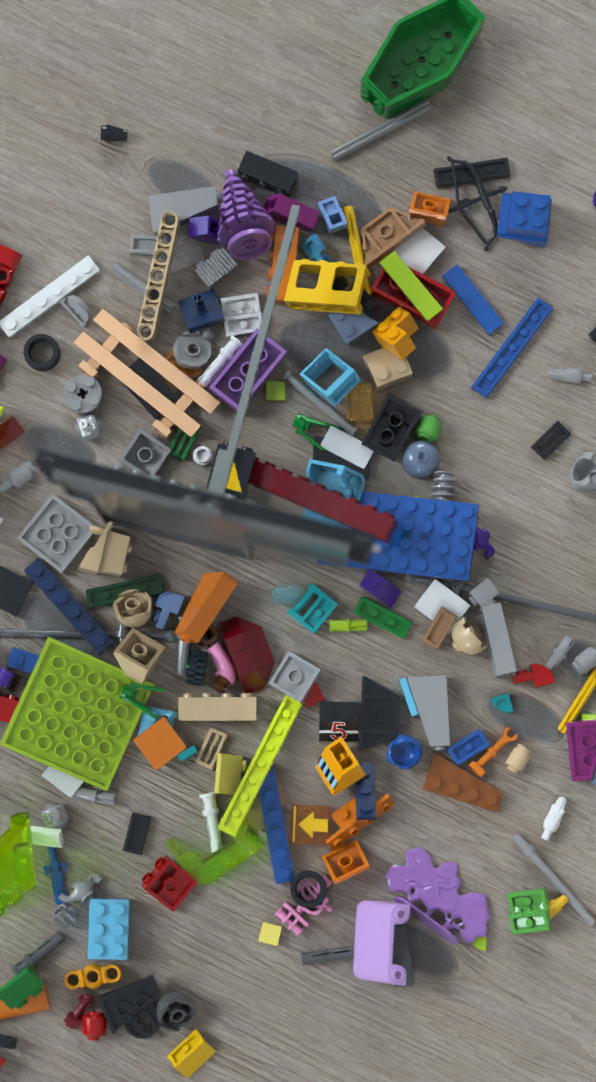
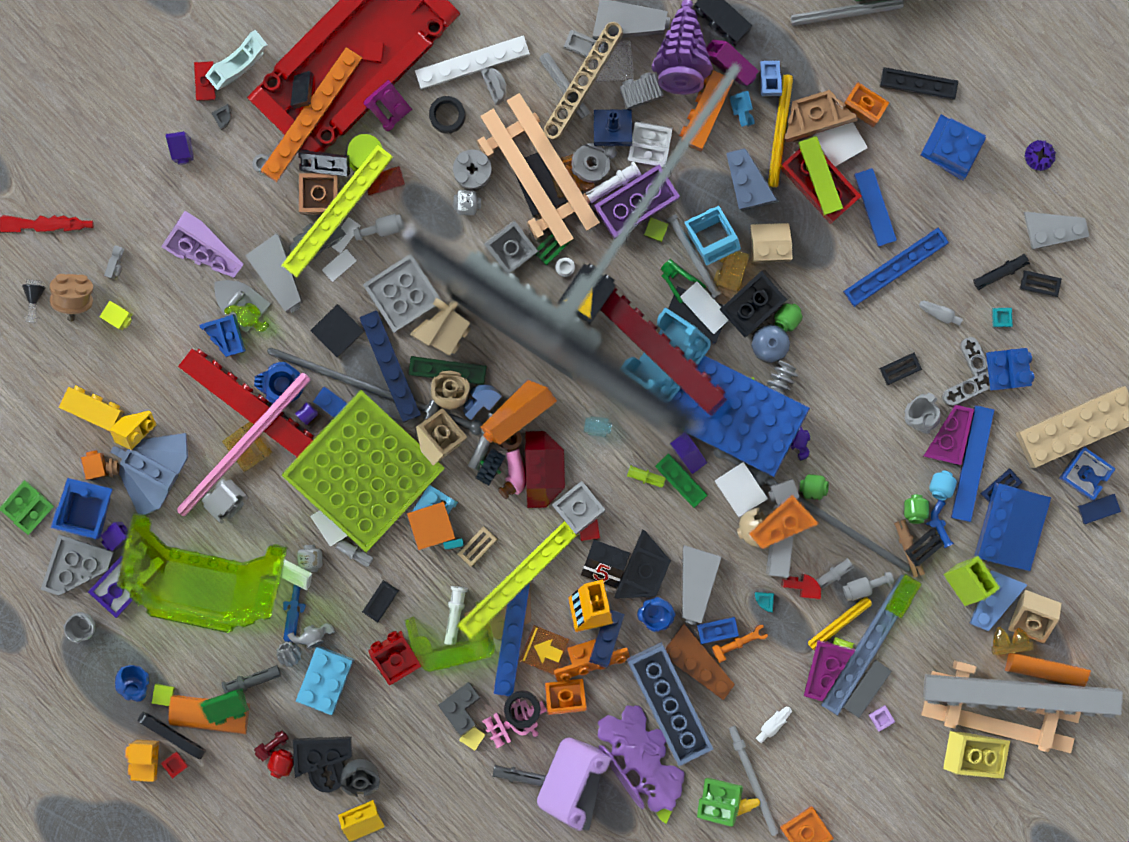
camera: 20 degrees right, 5 degrees up
light orange piece [64,963,122,989] -> none
green plant [119,681,165,719] -> none
tan brick [178,693,257,721] -> none
dark purple slope [188,216,220,245] -> none
light yellow slope [214,753,247,795] -> none
yellow window [284,259,371,315] -> none
teal plate [287,583,338,634] -> none
black wing [332,275,383,319] -> none
light orange brick [372,307,419,361] -> none
medium azure tile [398,678,419,717] -> none
medium nougat tile [421,607,458,650] -> none
black piece [447,156,507,251] -> none
tan brick [505,744,532,774] -> none
none -> dark grey plate [438,682,481,737]
none -> sand blue brick [627,642,713,766]
none -> orange wing [749,495,818,548]
none -> bright green head [800,474,829,500]

